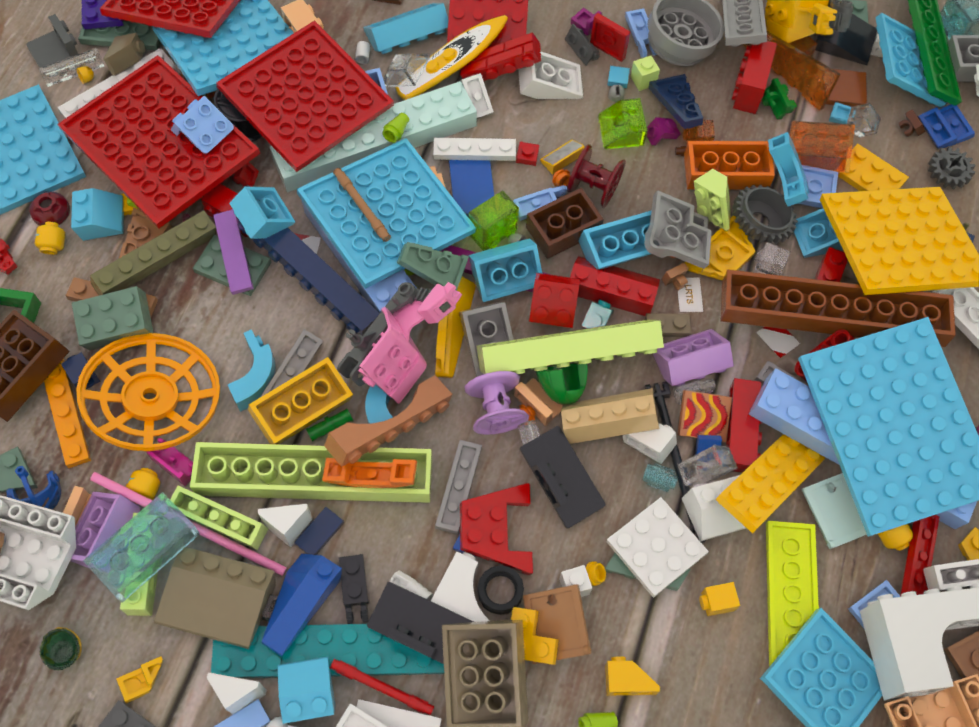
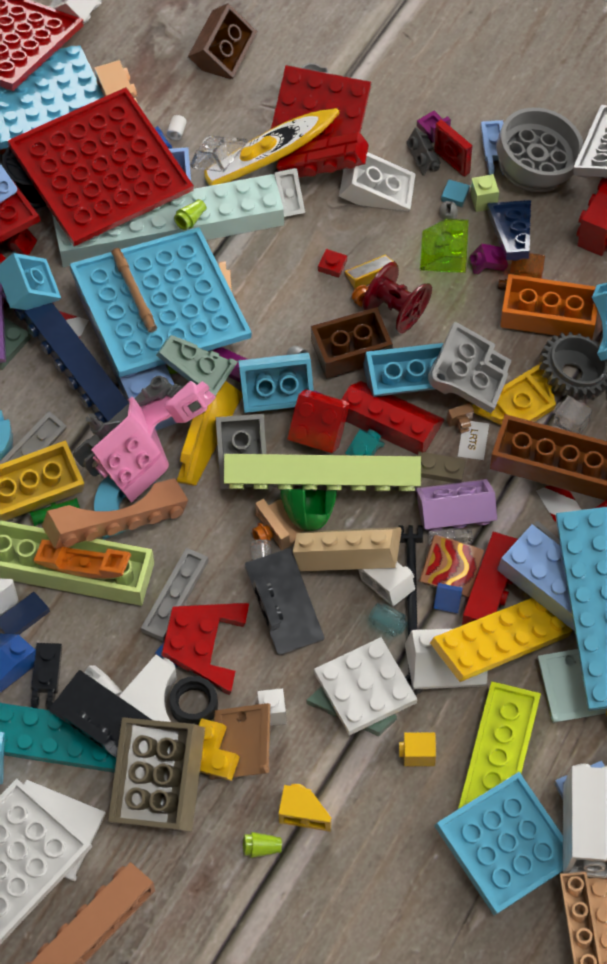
camera: 15 degrees right, 5 degrees down
red piece [330,658,434,716] -> none
medium azure slope [363,3,449,54] -> none
white plate [433,138,516,161] -> none
blue tile [449,160,496,218] -> none
lavender piece [465,371,529,435] -> none
clear neon green brick [469,190,519,251] -> none
light blue hinge [513,185,567,221] -> none
yellow plate [586,561,606,586] -> none
clear brick [678,445,737,487] -> none
yellowish green slope [694,169,731,231] -> none

